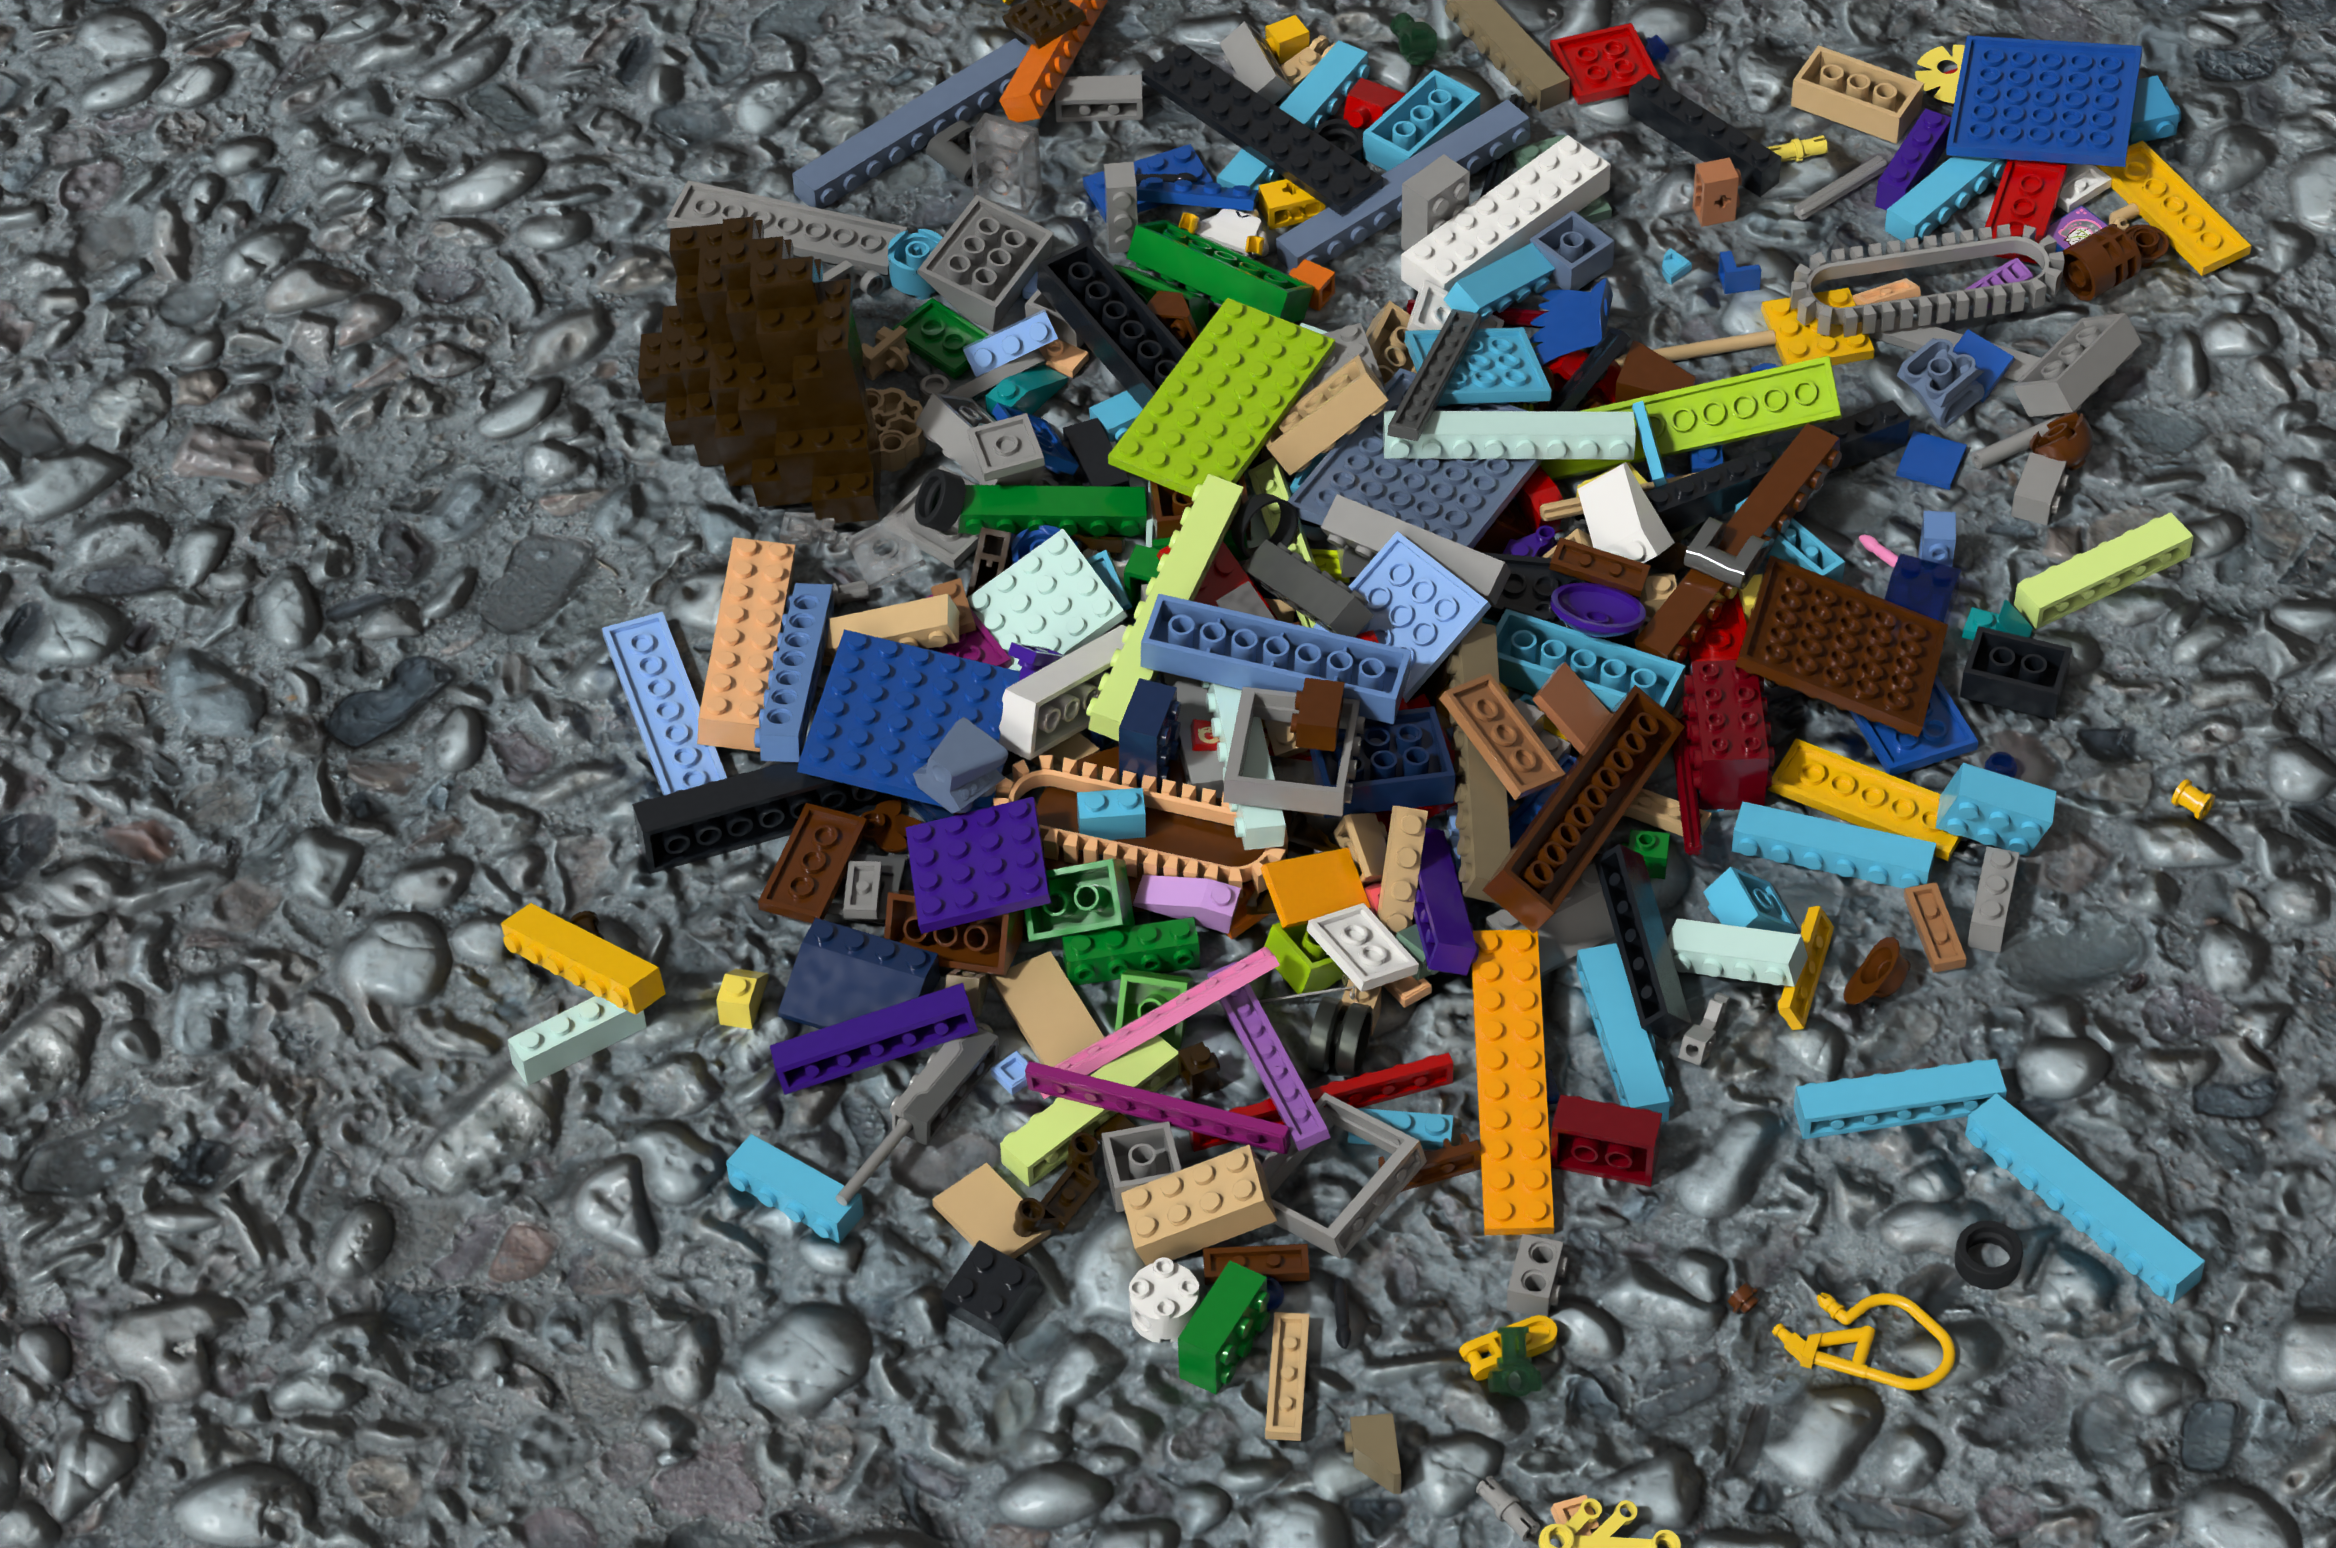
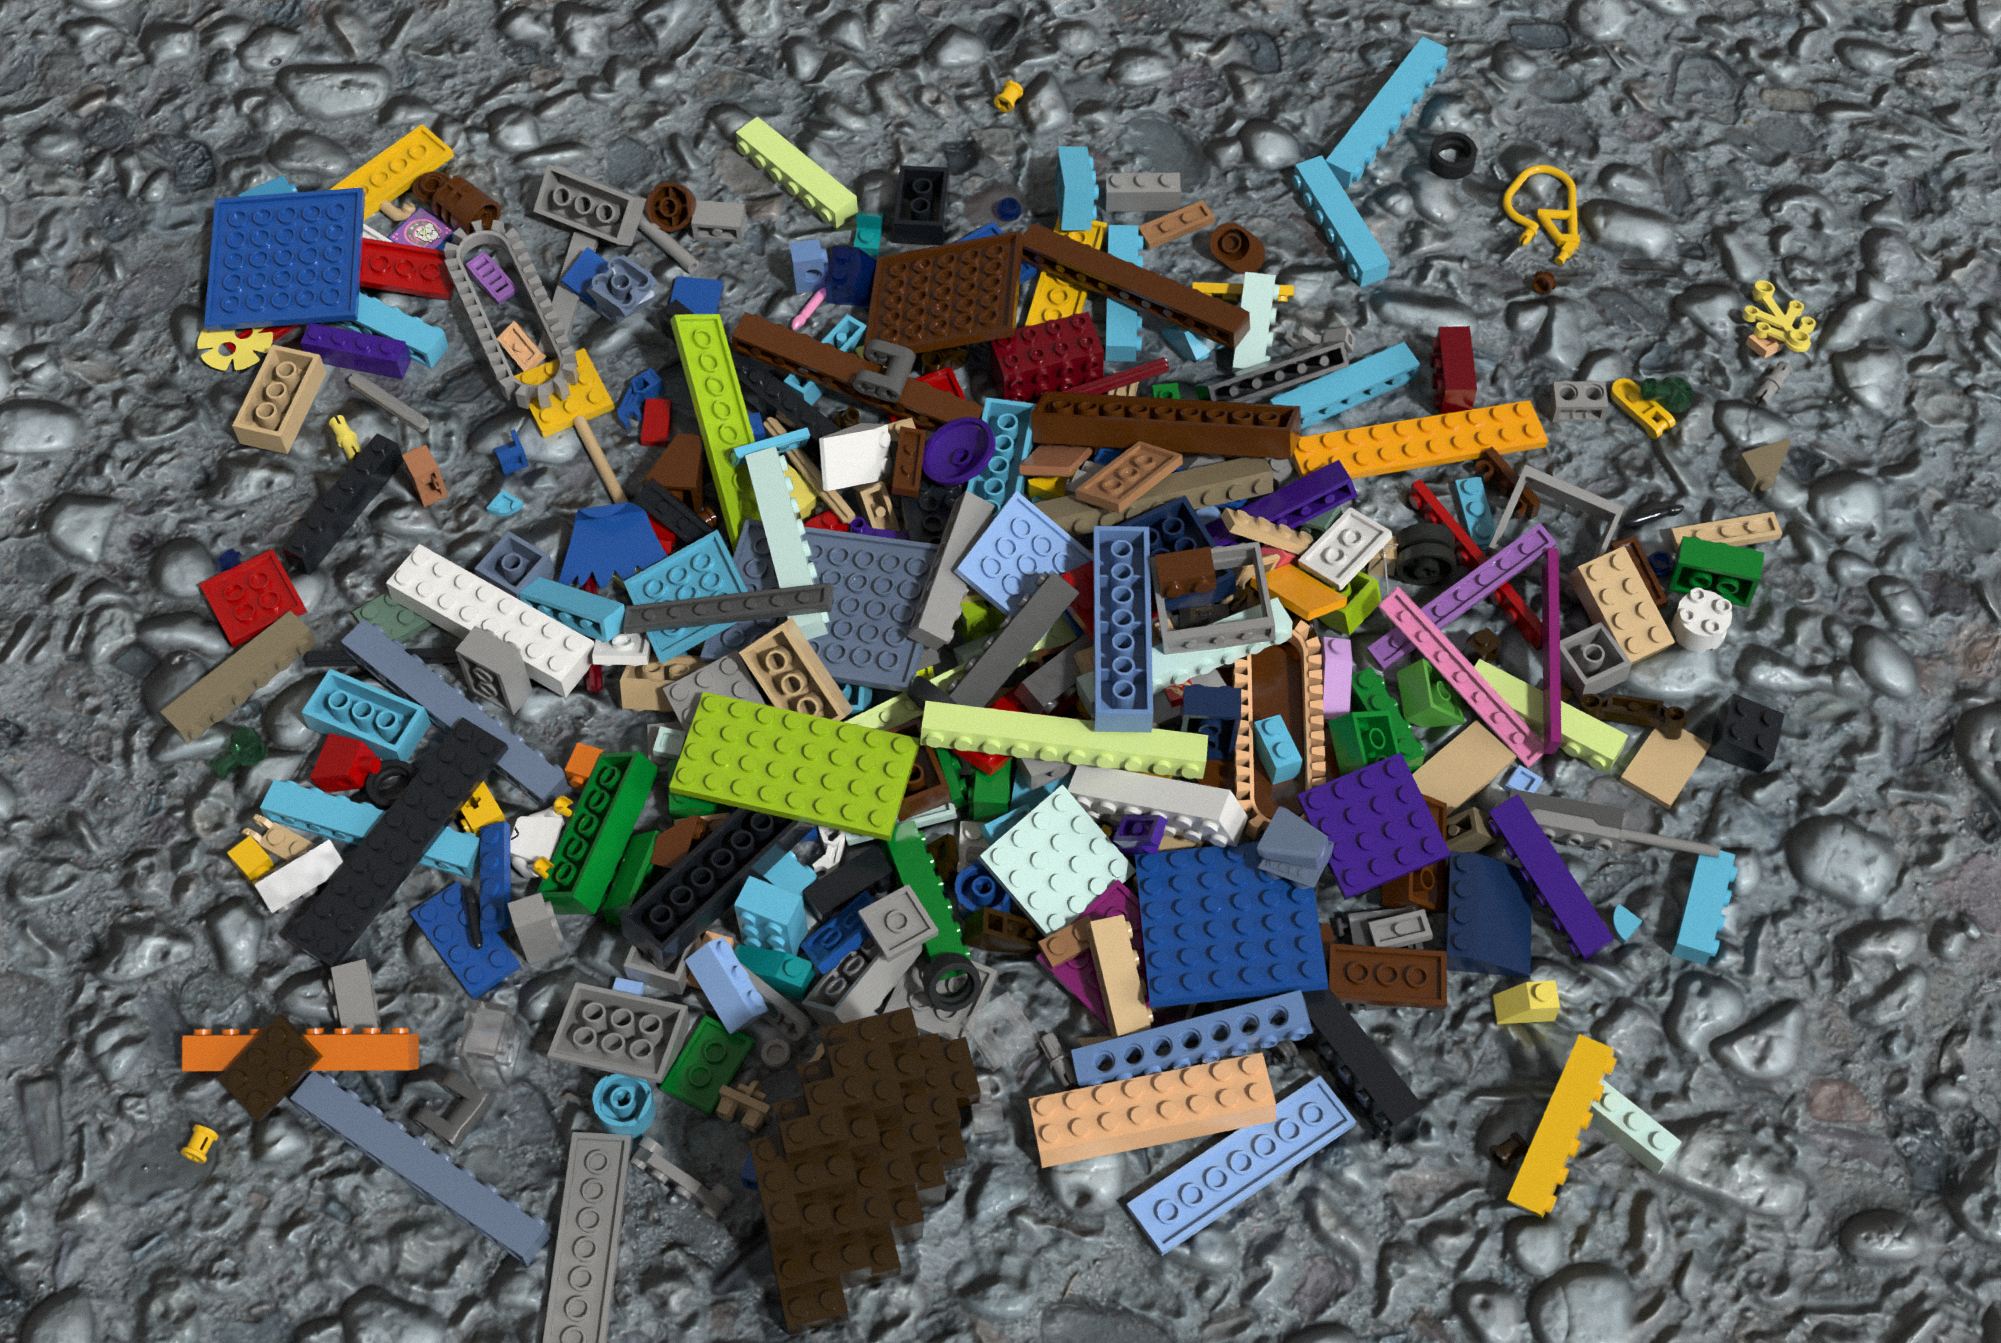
camera: 105 degrees left, 10 degrees up
none -> medium azure brick [734,876,808,956]
none -> reddish brown brick [1022,223,1250,350]
none -> medium azure tile [1612,904,1642,944]

